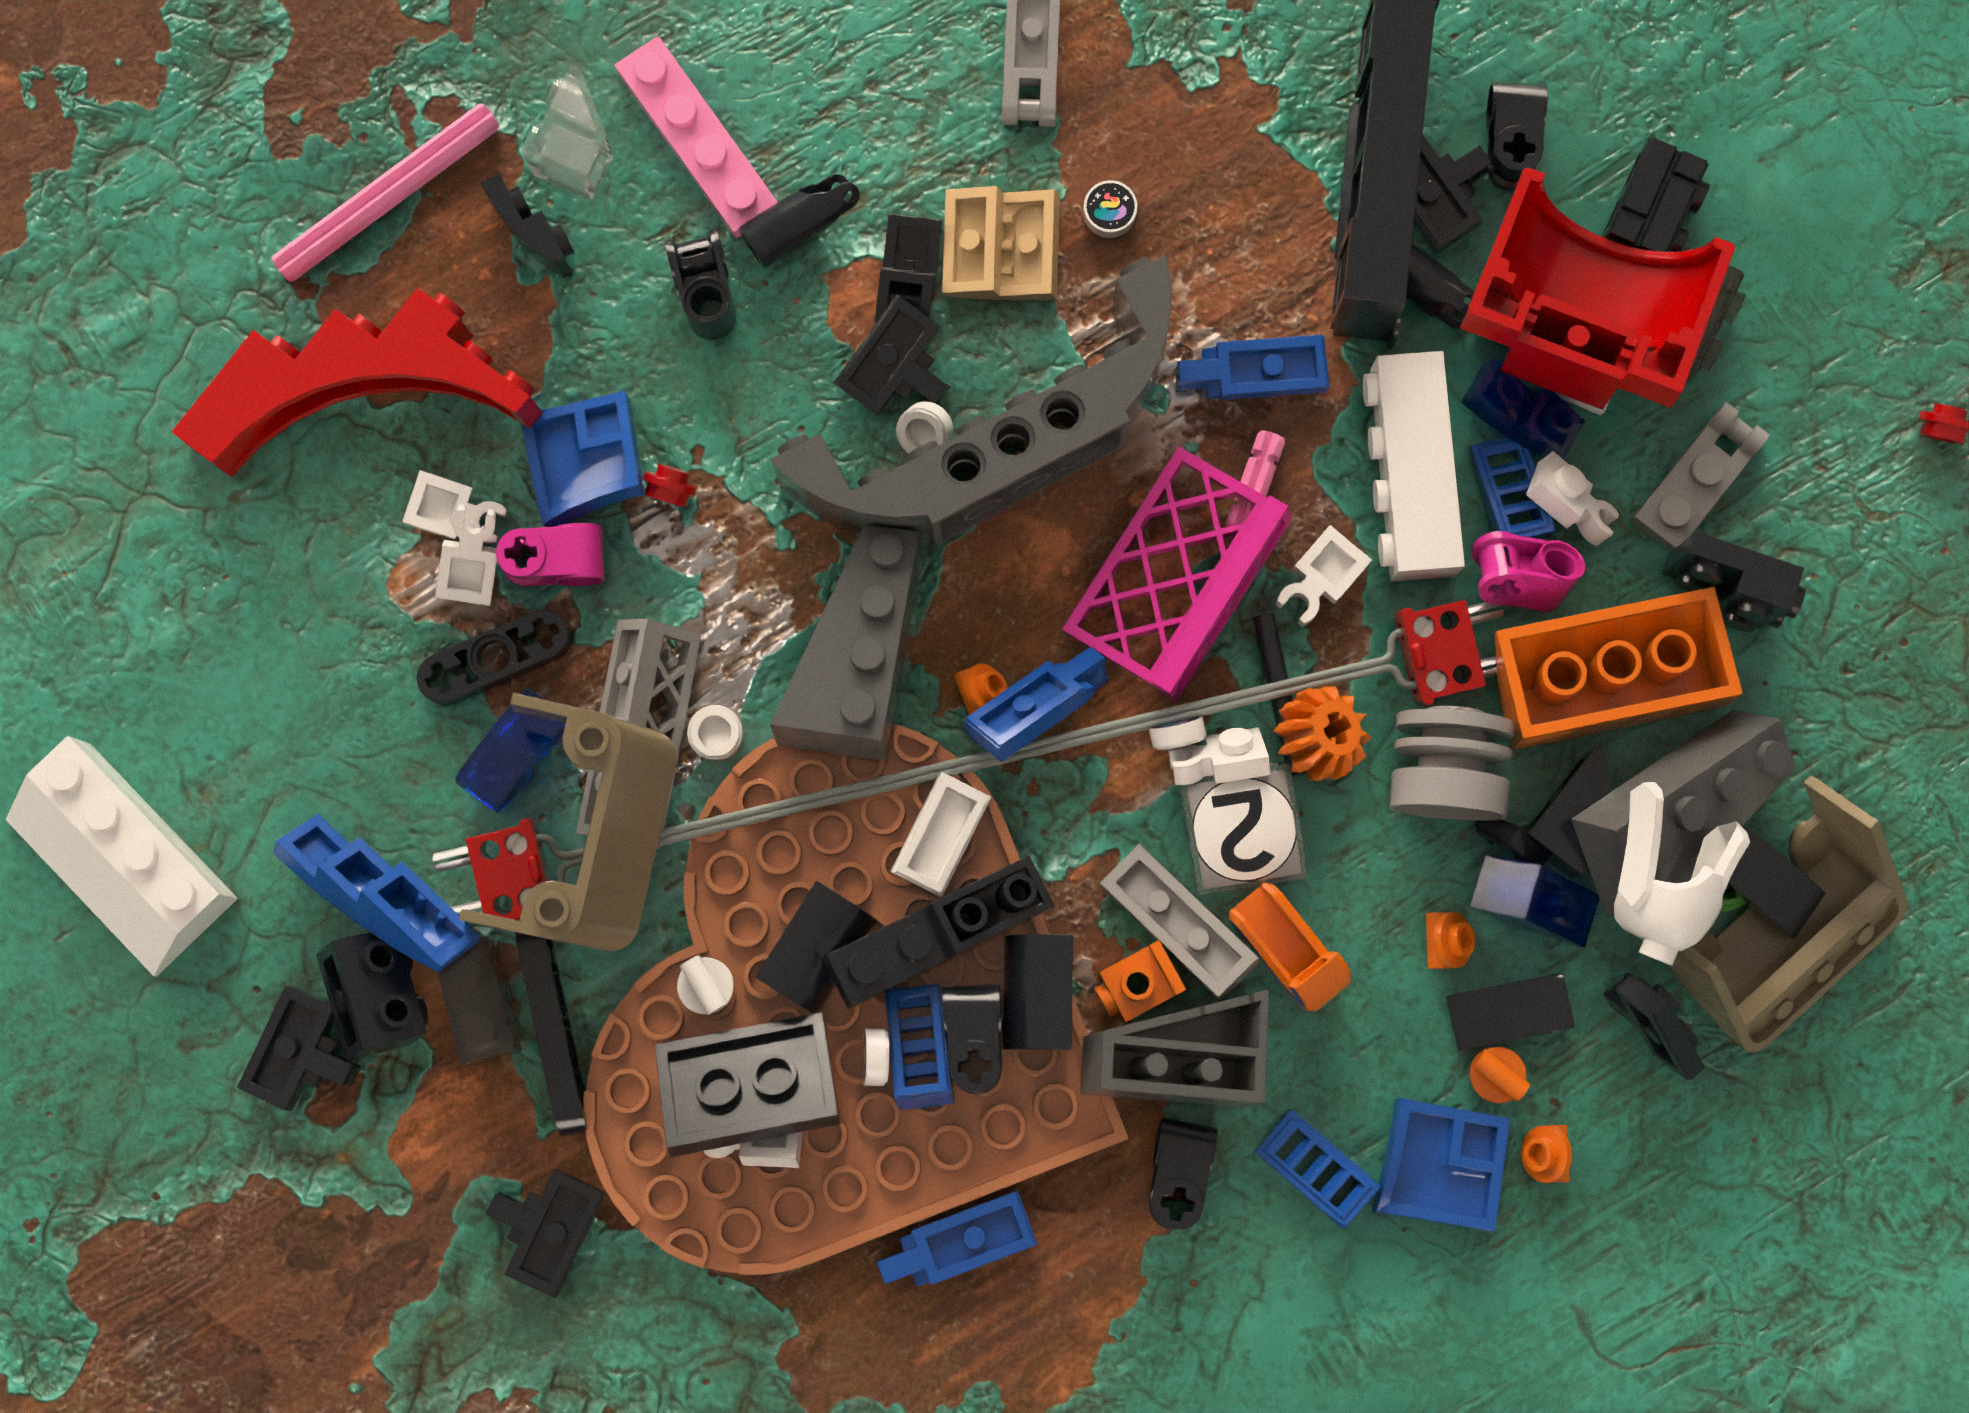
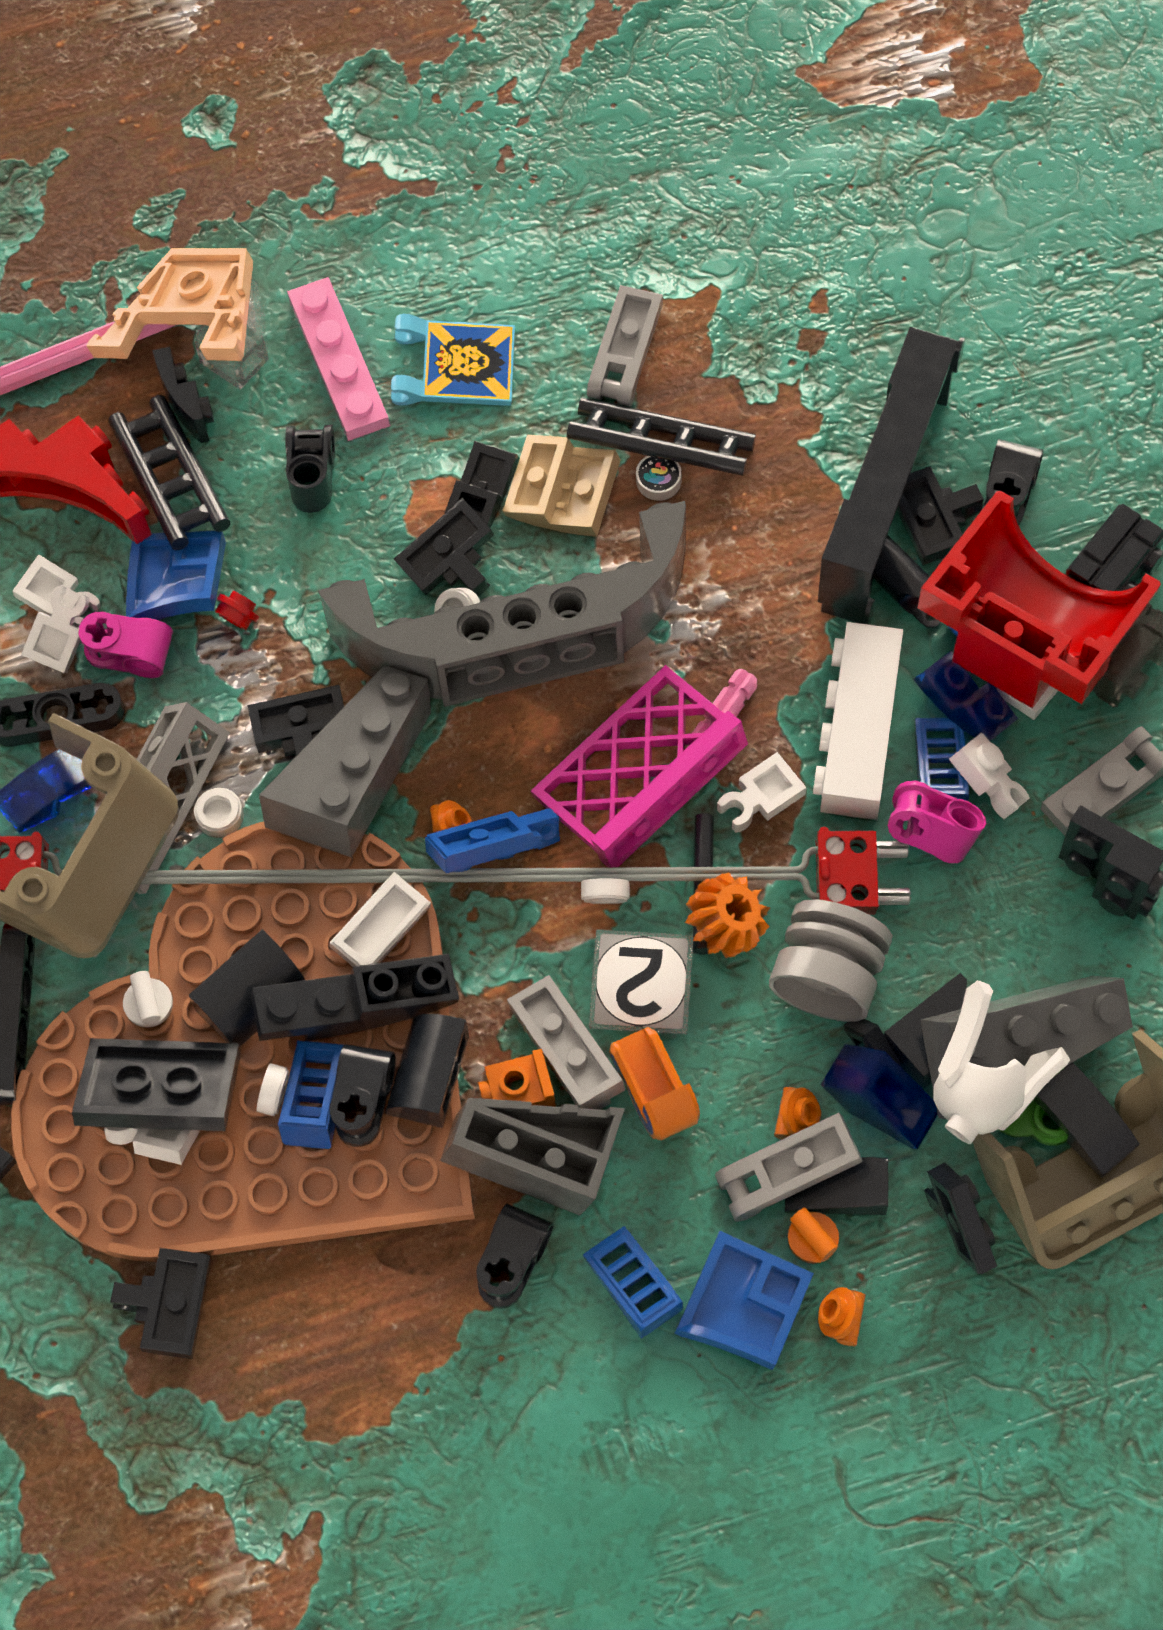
camera: 15 degrees right, 15 degrees down
black piece [738,174,860,269] -> none
blue hinge [877,1190,1037,1286] -> none
white plate [1168,727,1270,785] -> none
blue hinge [1175,334,1330,400] -> none
orange slope [1495,587,1743,750] -> none
none -> light nougat wing [86,248,253,361]
none -> black bar [108,395,231,550]
none -> black hinge [110,1248,212,1359]
none -> black hinge [247,685,344,757]
none -> flag [391,314,515,406]
none -> black bar [567,397,756,476]
none -> light grey plate [715,1113,863,1222]

